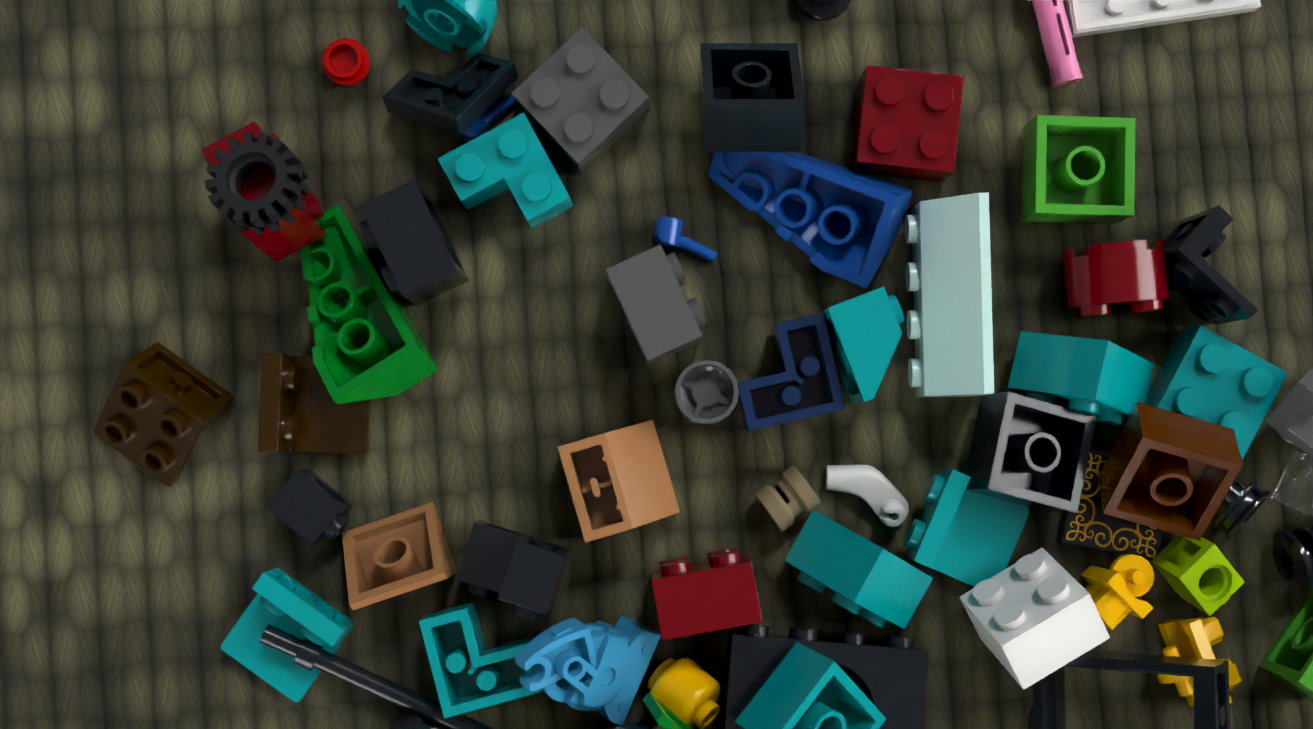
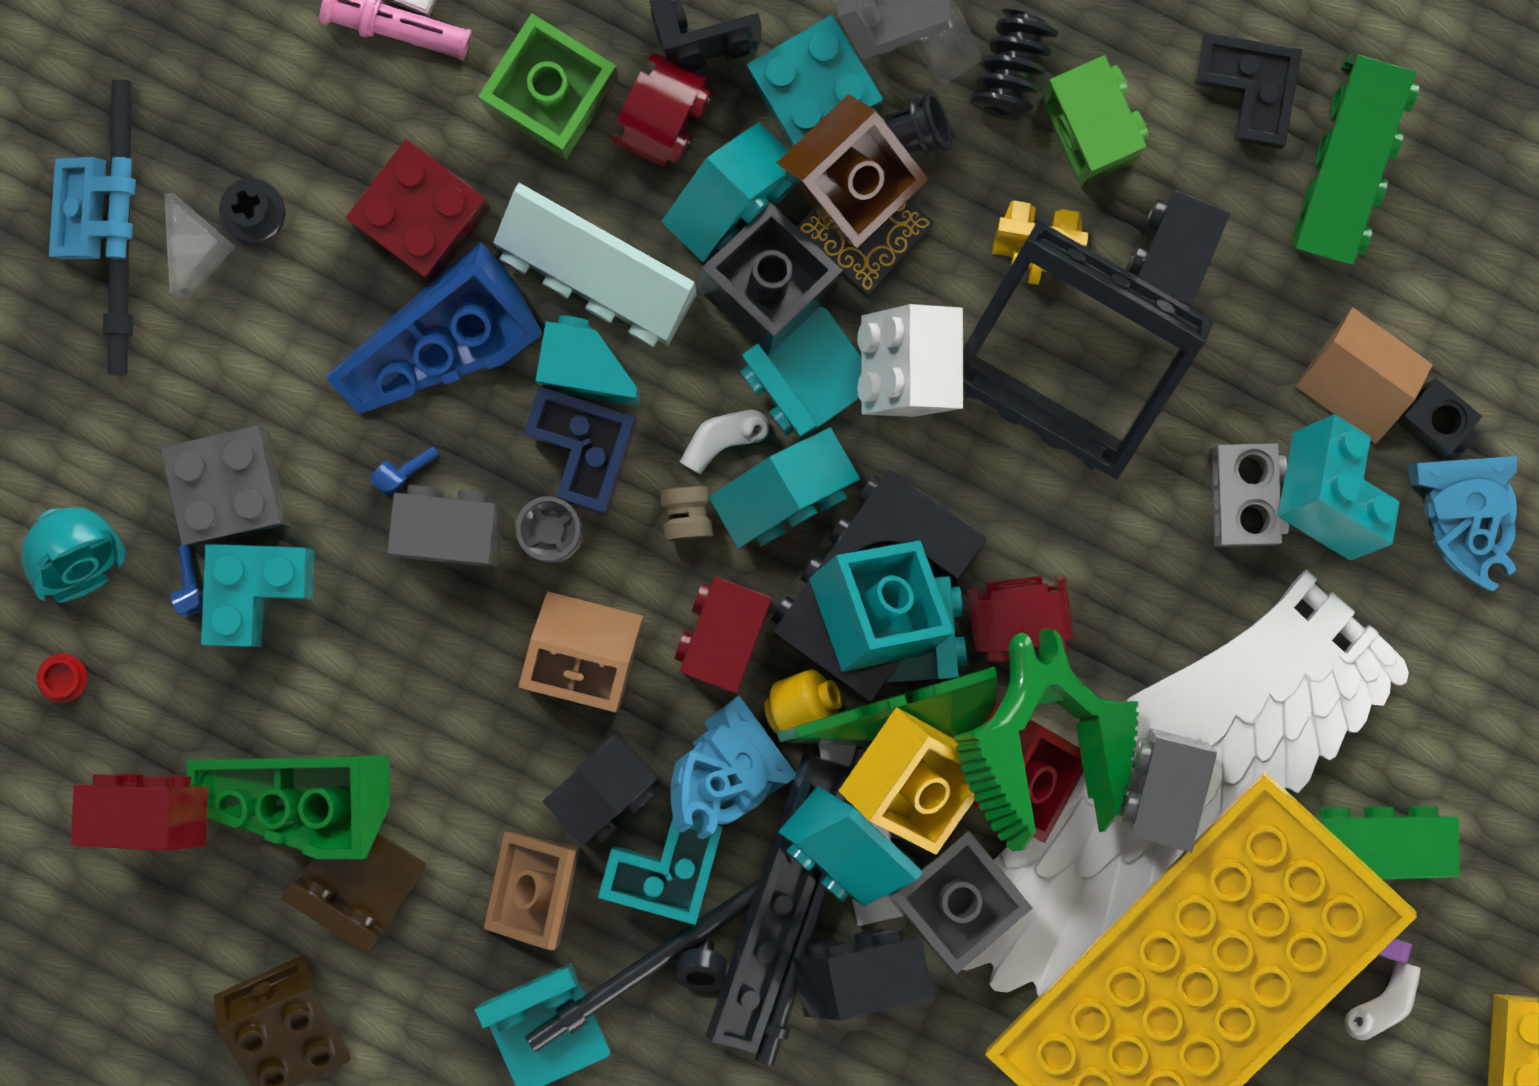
camera: 60 degrees left, 0 degrees up
black tyre [205,132,309,234] -> none
black brick [266,468,353,545] -> none
black brick [359,180,469,305] -> none
black plate [382,52,519,135] -> none
black brick [698,43,805,153] -> none
yellow hips [1081,554,1155,630] -> none
lime brick [1151,535,1245,616] -> none

